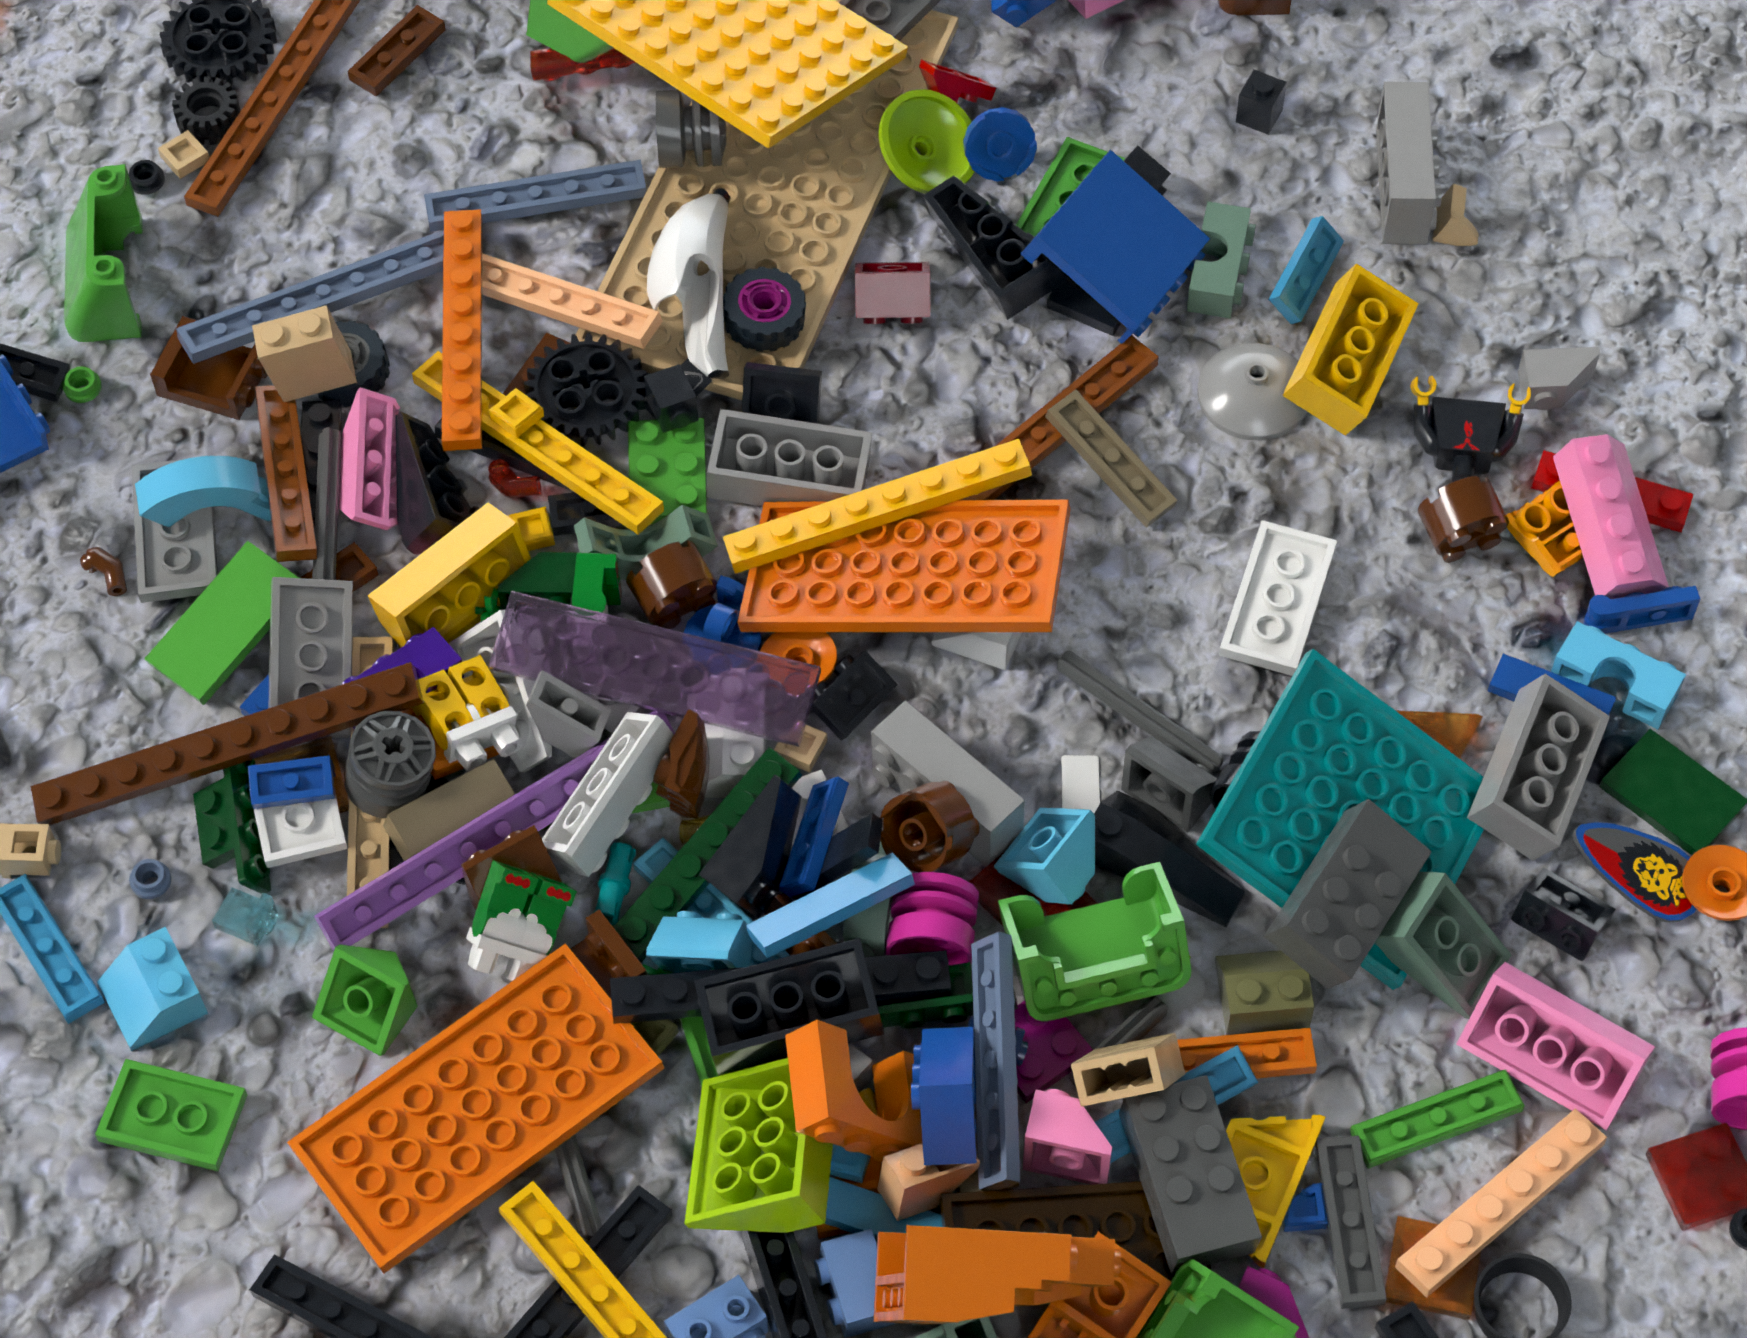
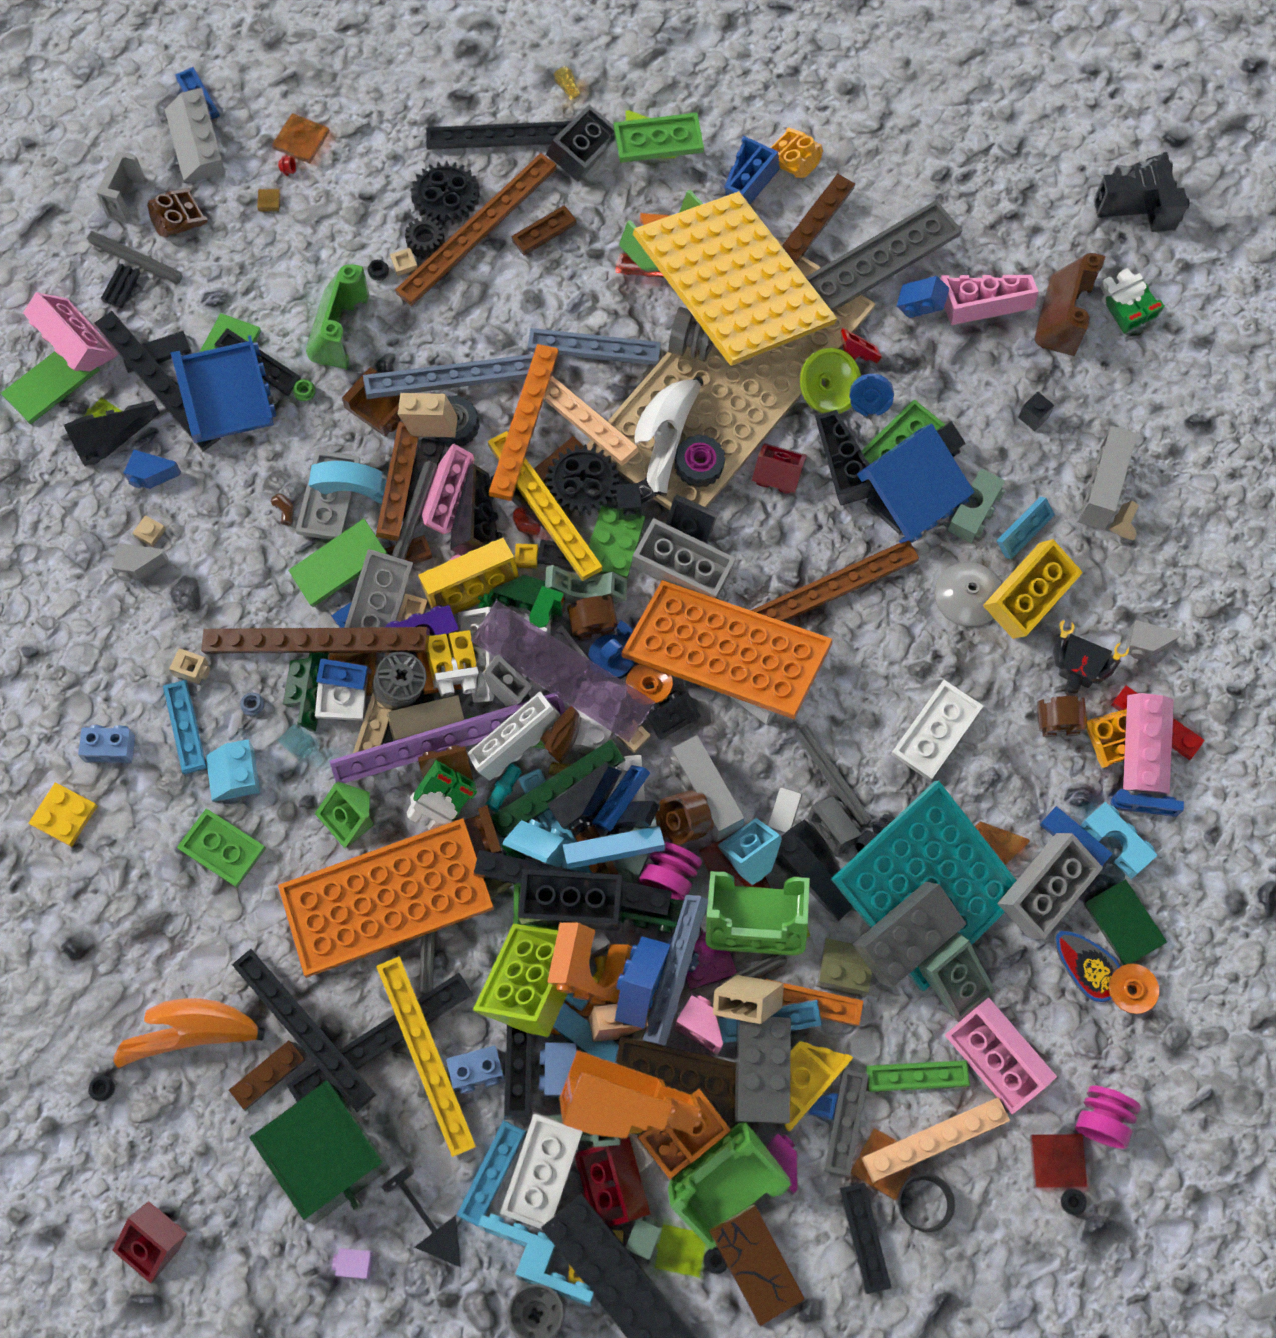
camera: 15 degrees right, 10 degrees up
yellow tile [488,388,544,438] -> none
yellow plate [723,439,1032,574] -> none
dark tan plate [1045,390,1178,528] -> none
black bracket [1511,867,1616,961] -> none

